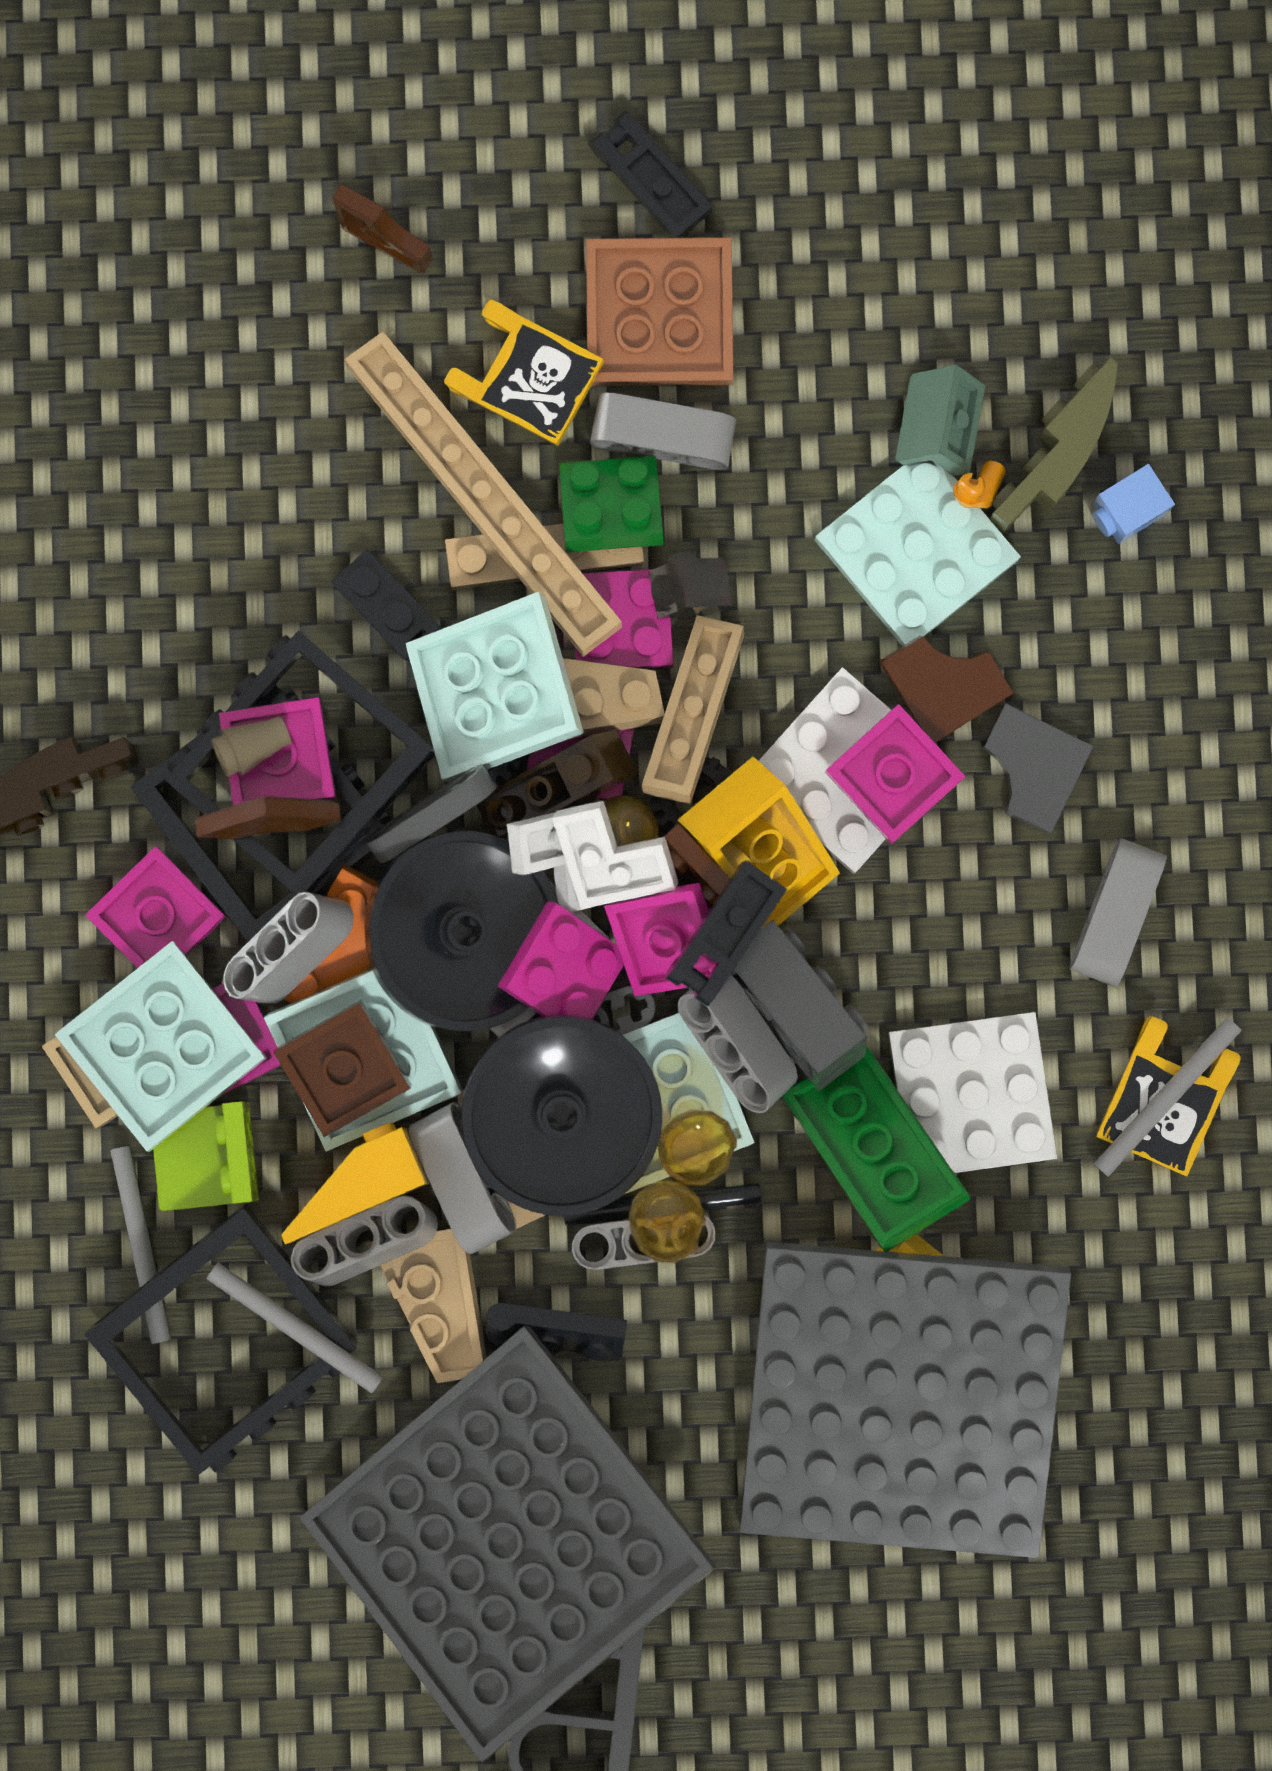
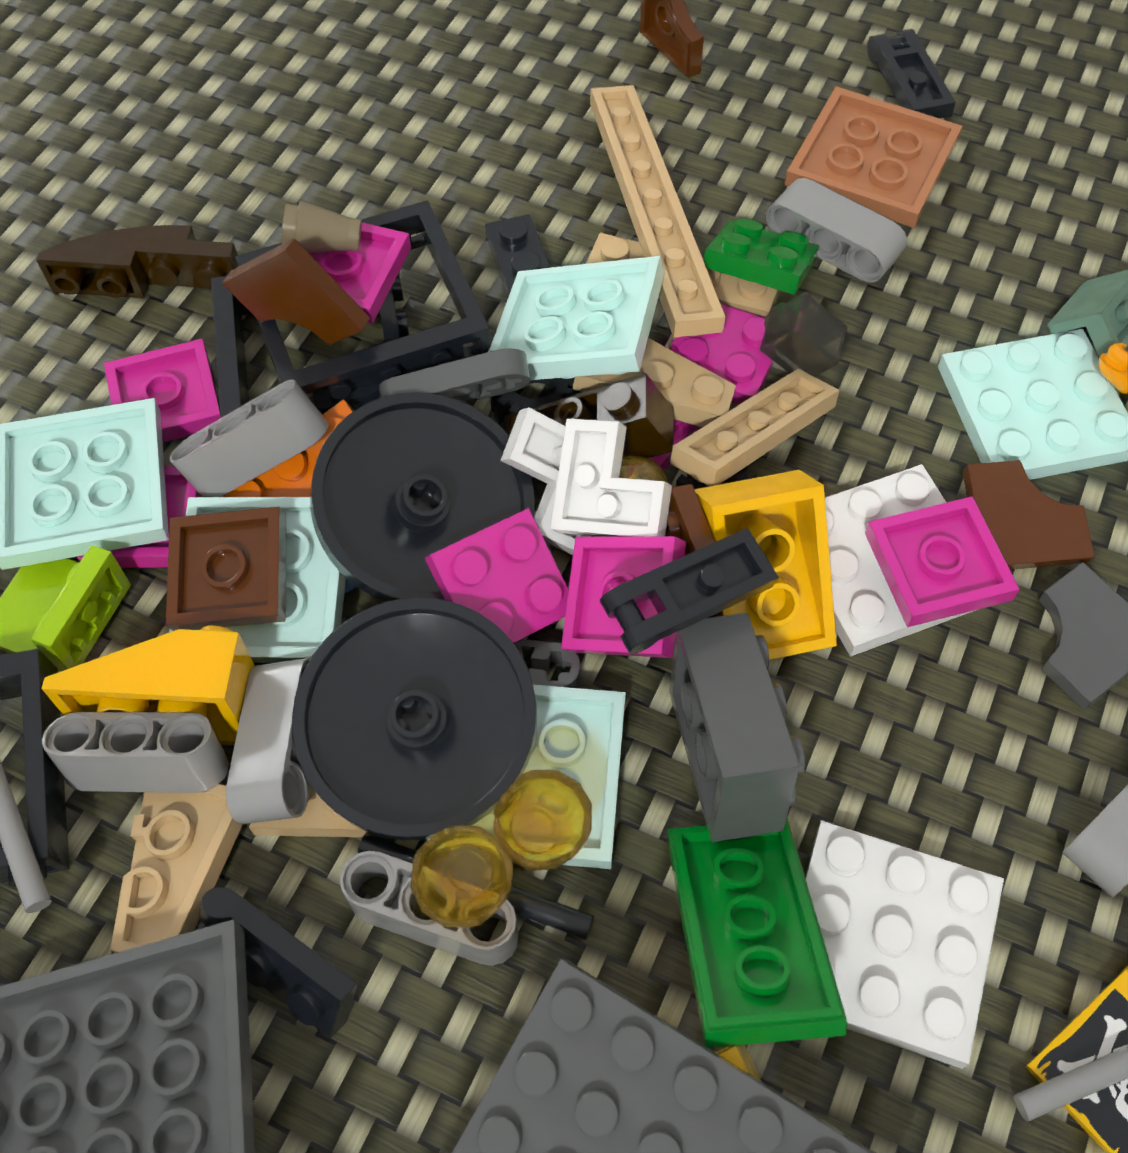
camera: 30 degrees right, 25 degrees down
flag [444,300,605,446] -> none
light grey beam [678,975,798,1113] -> none

